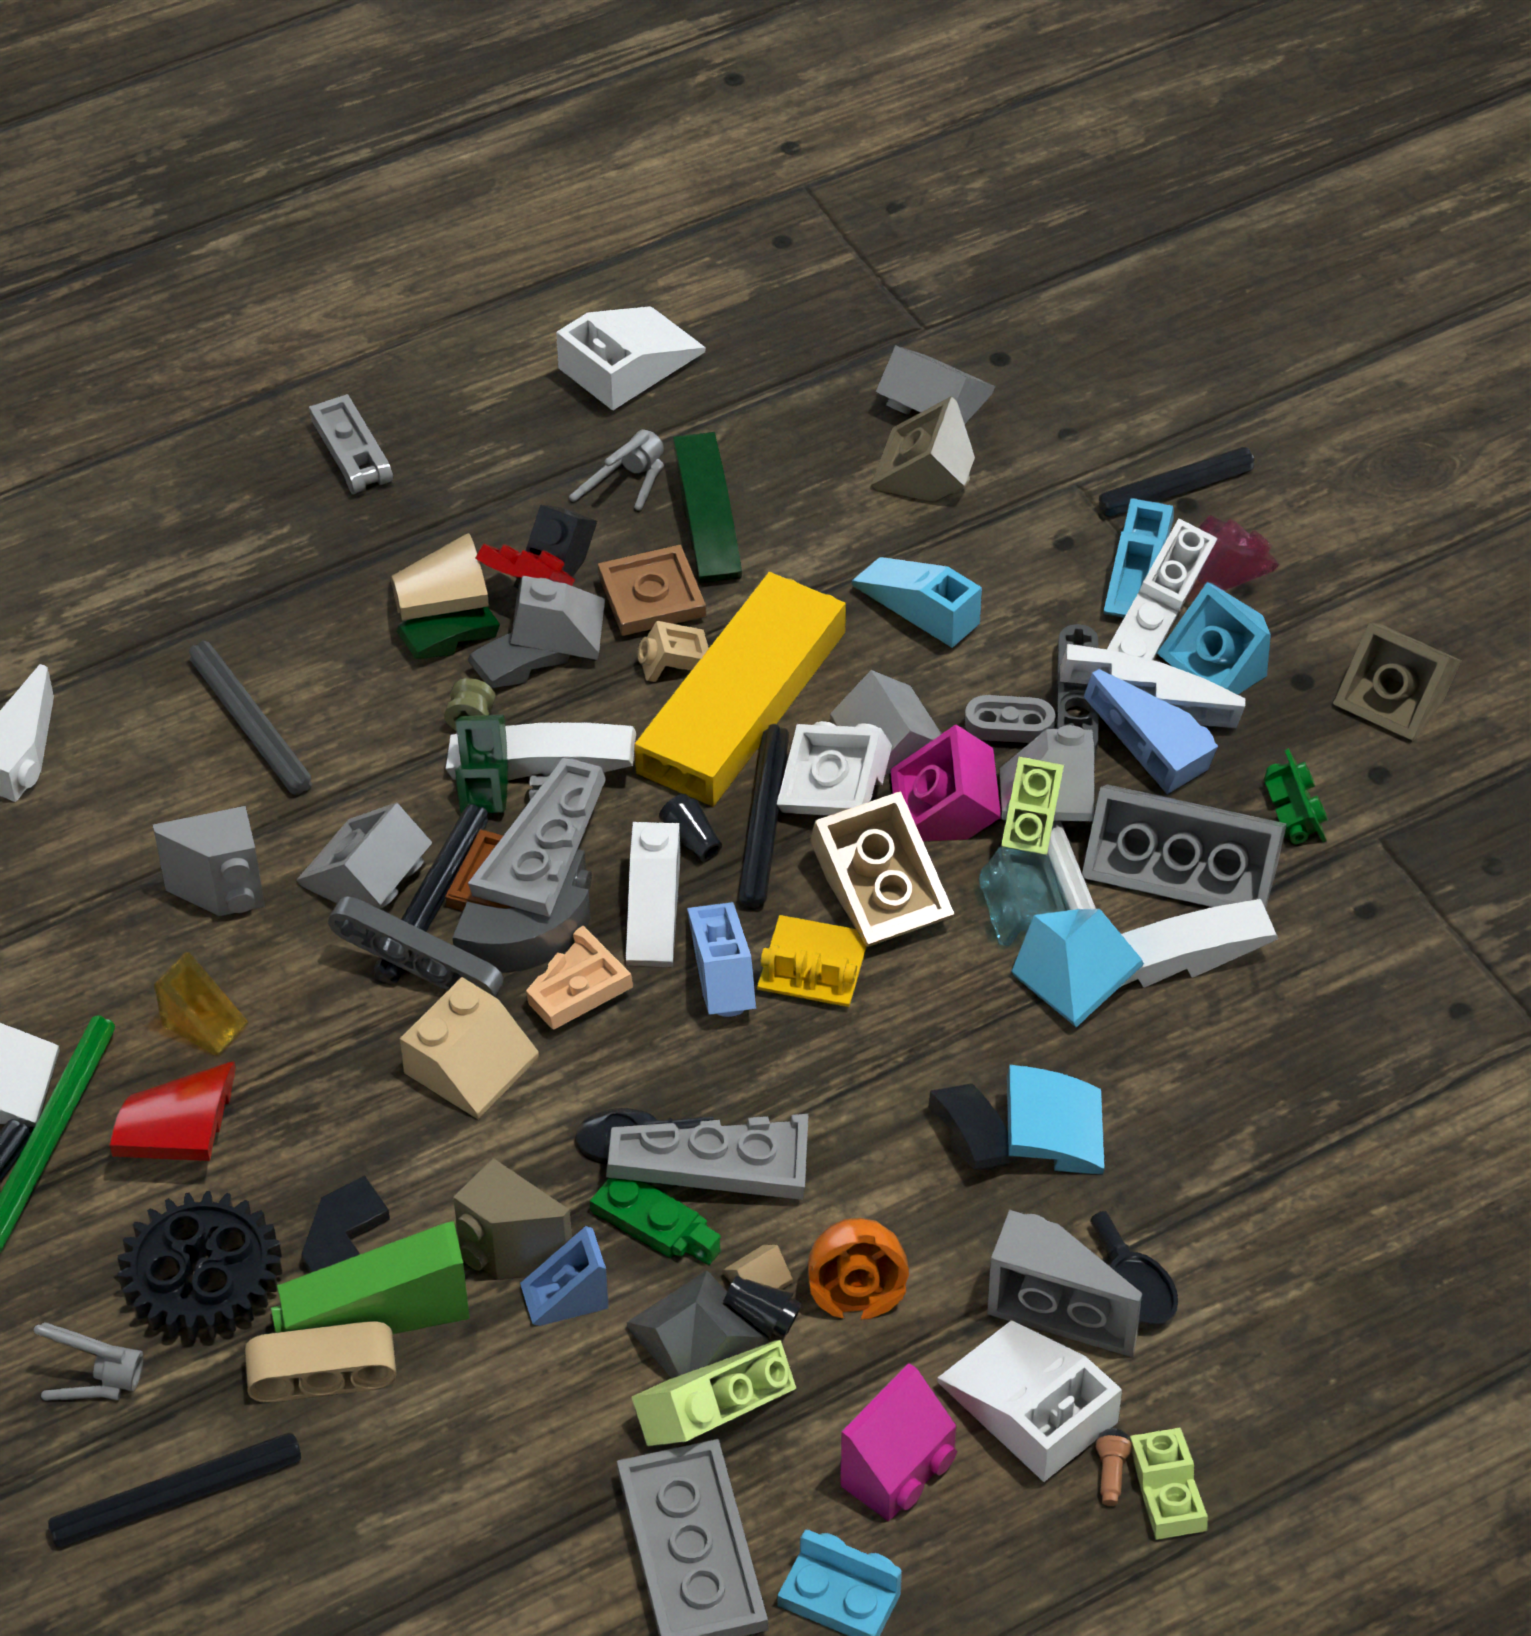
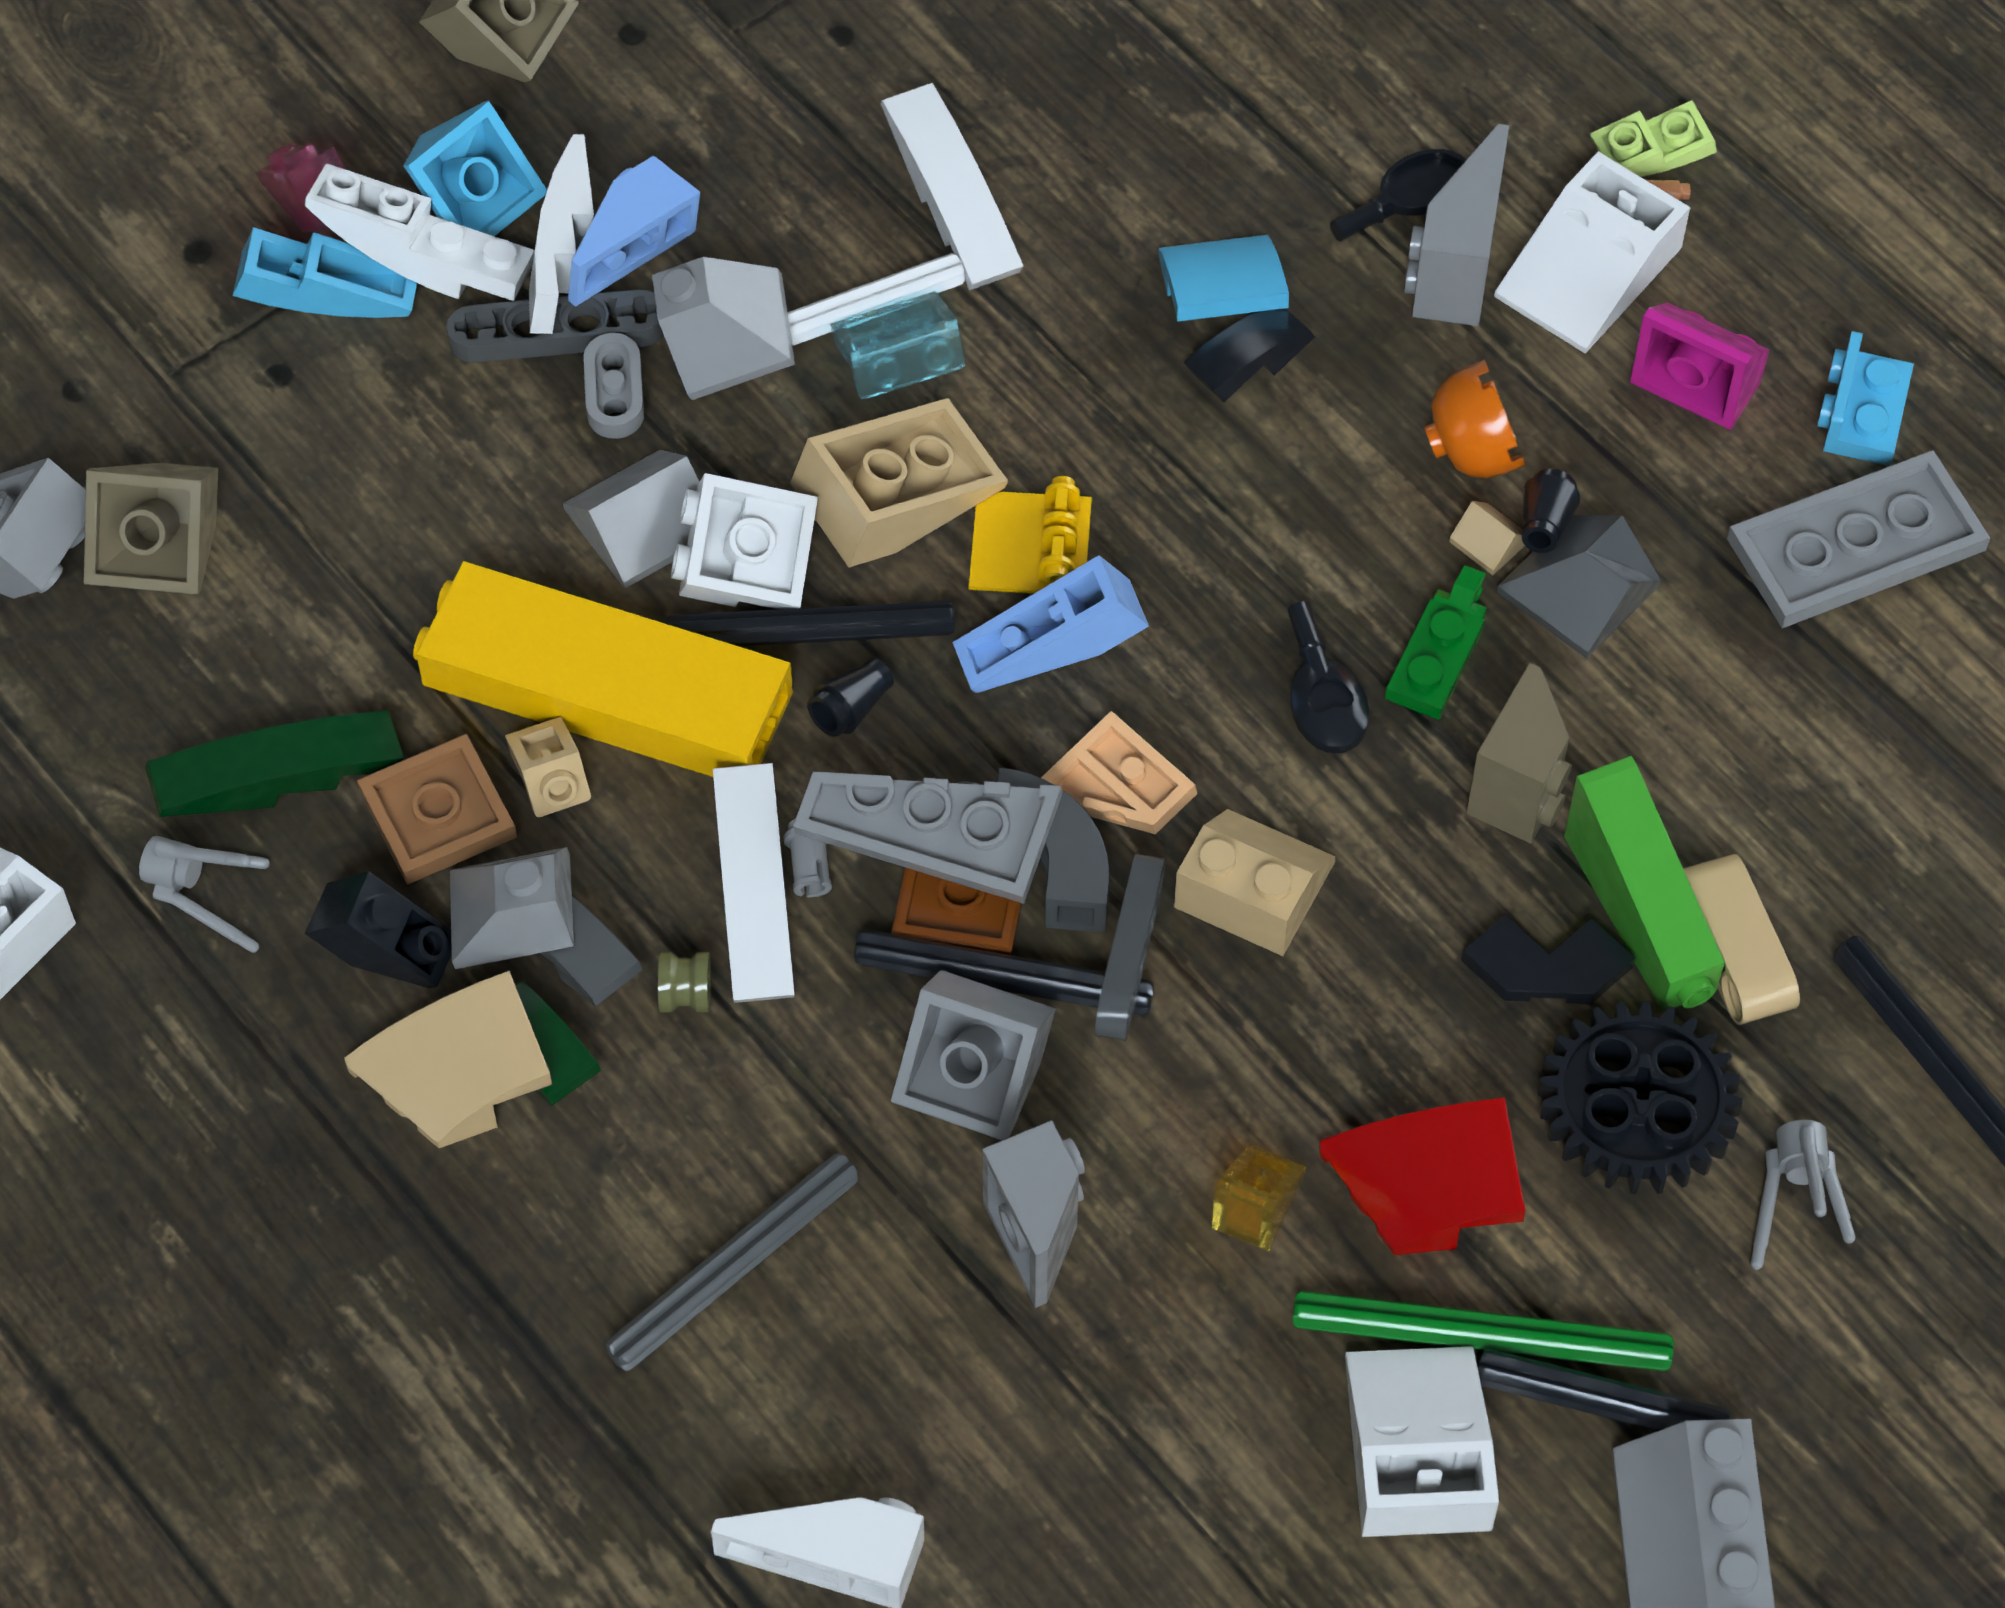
camera: 100 degrees left, 10 degrees up
light grey plate [309,394,393,494] -> none
dark green slope [455,715,508,813] -> none
red slope [475,543,576,586] -> none
medium blue slope [520,1226,609,1326] -> none
light grey wing [606,1114,808,1200] -> none
white slope [626,822,680,967] -> none
yellowish green slope [632,1340,796,1446] -> none
medium azure slope [852,557,982,648] -> none
dark pink slope [890,725,1001,841] -> none
yellowish green slope [1001,756,1064,855] -> none
medium azure slope [1012,909,1144,1027] -> none
light grey slope [1082,784,1287,909] -> none
black axle [1098,447,1255,517] -> none
green hinge [1264,748,1328,844] -> none

